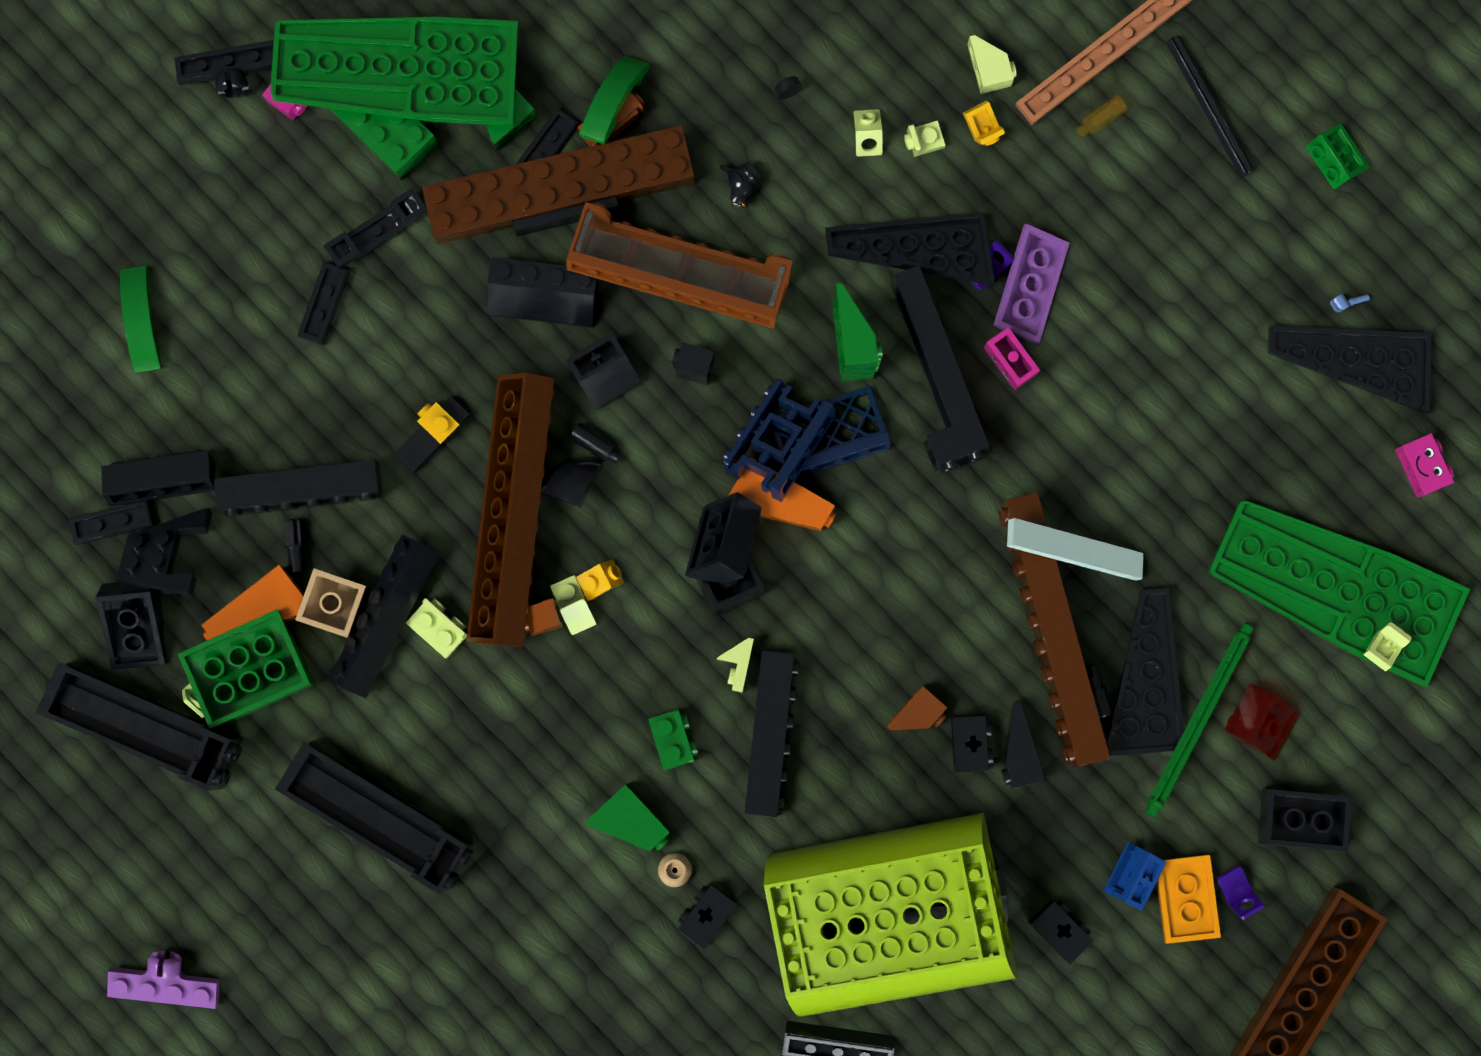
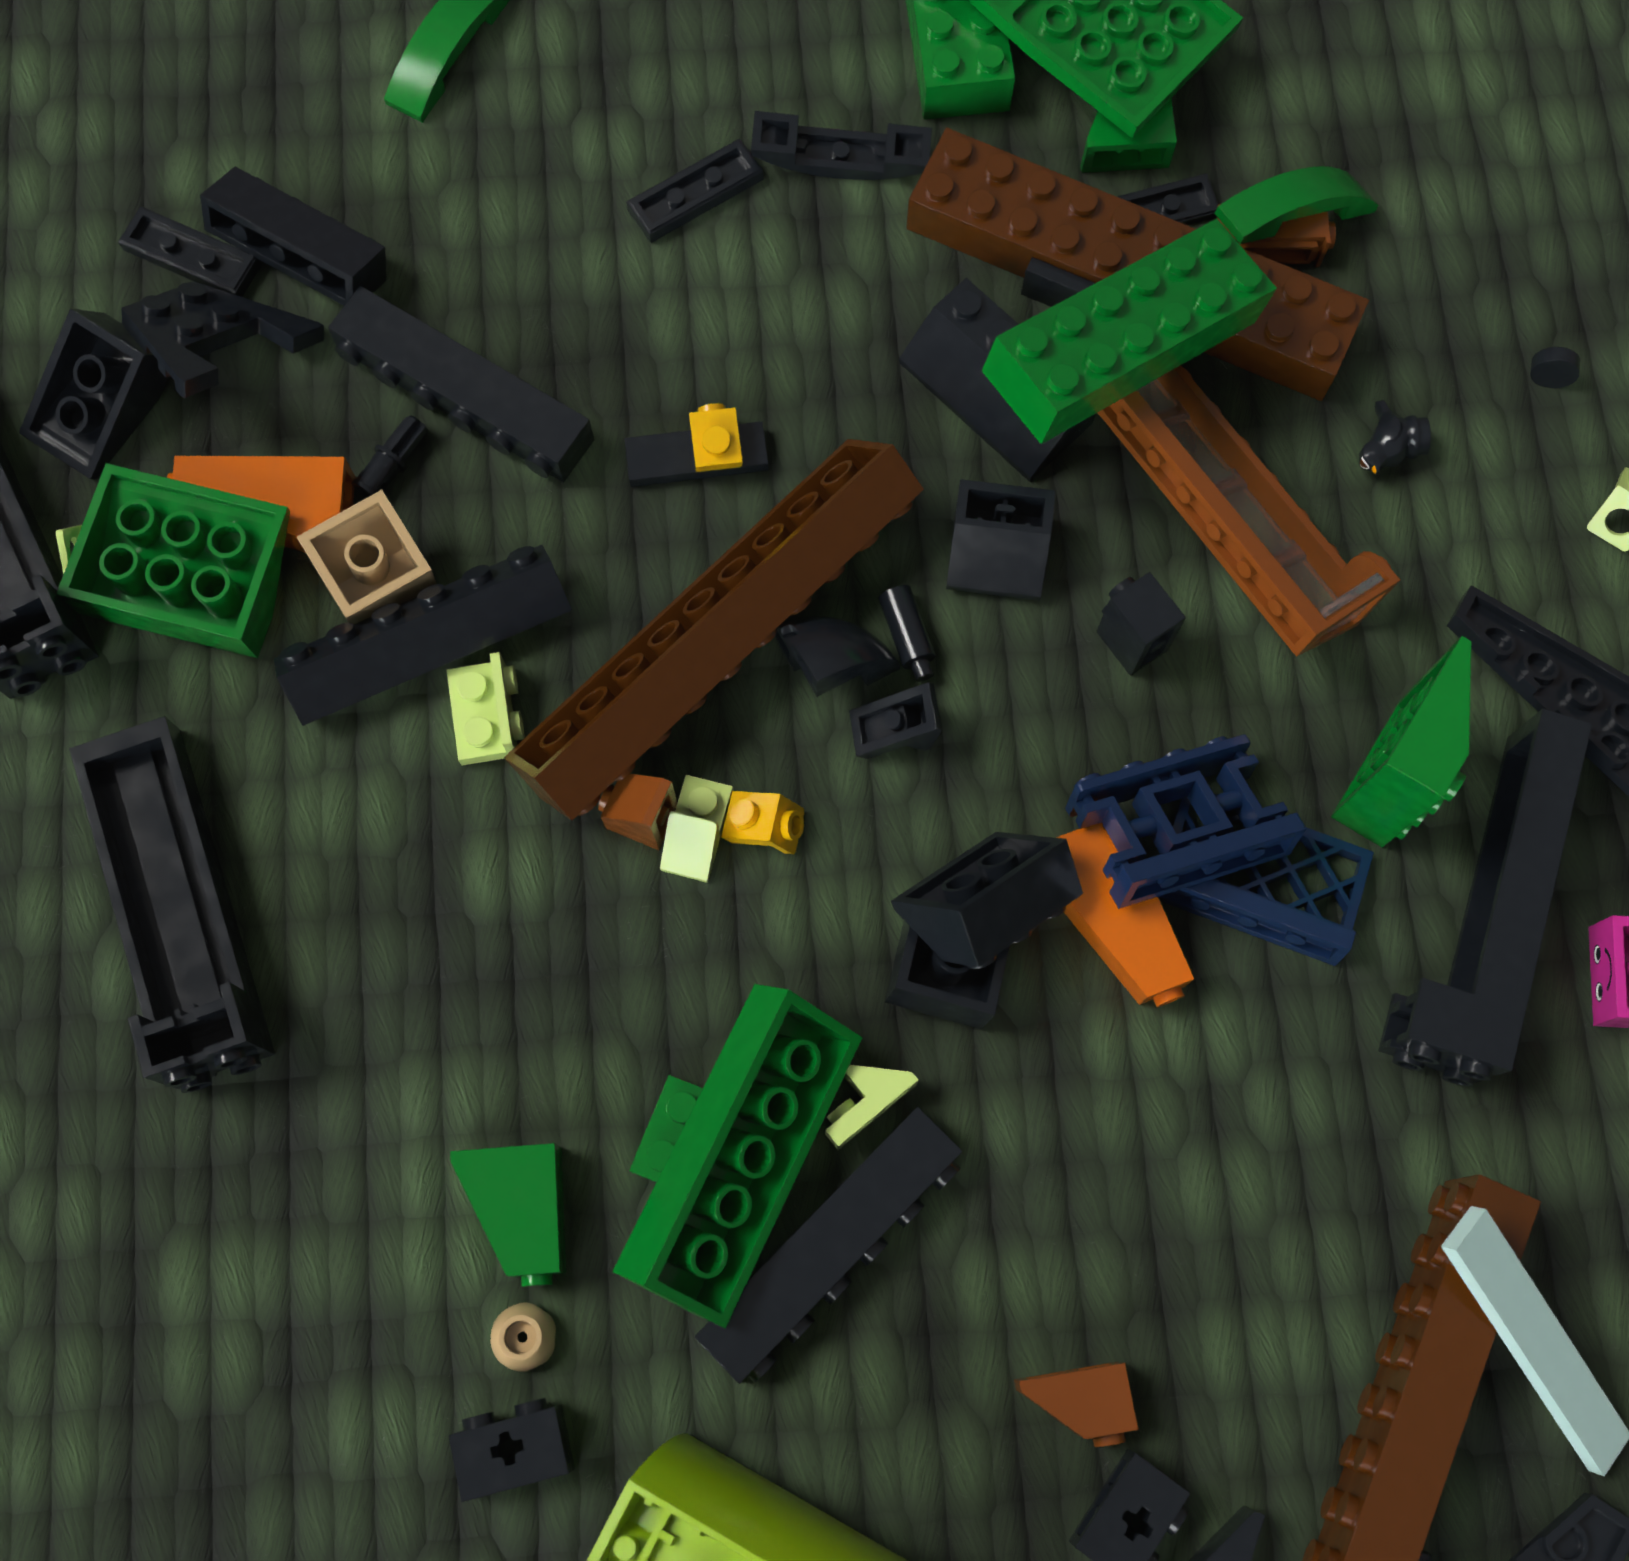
camera: 35 degrees right, 10 degrees down
none -> green brick [612,984,863,1328]
none -> black slope [849,682,942,759]
none -> green brick [982,218,1277,444]

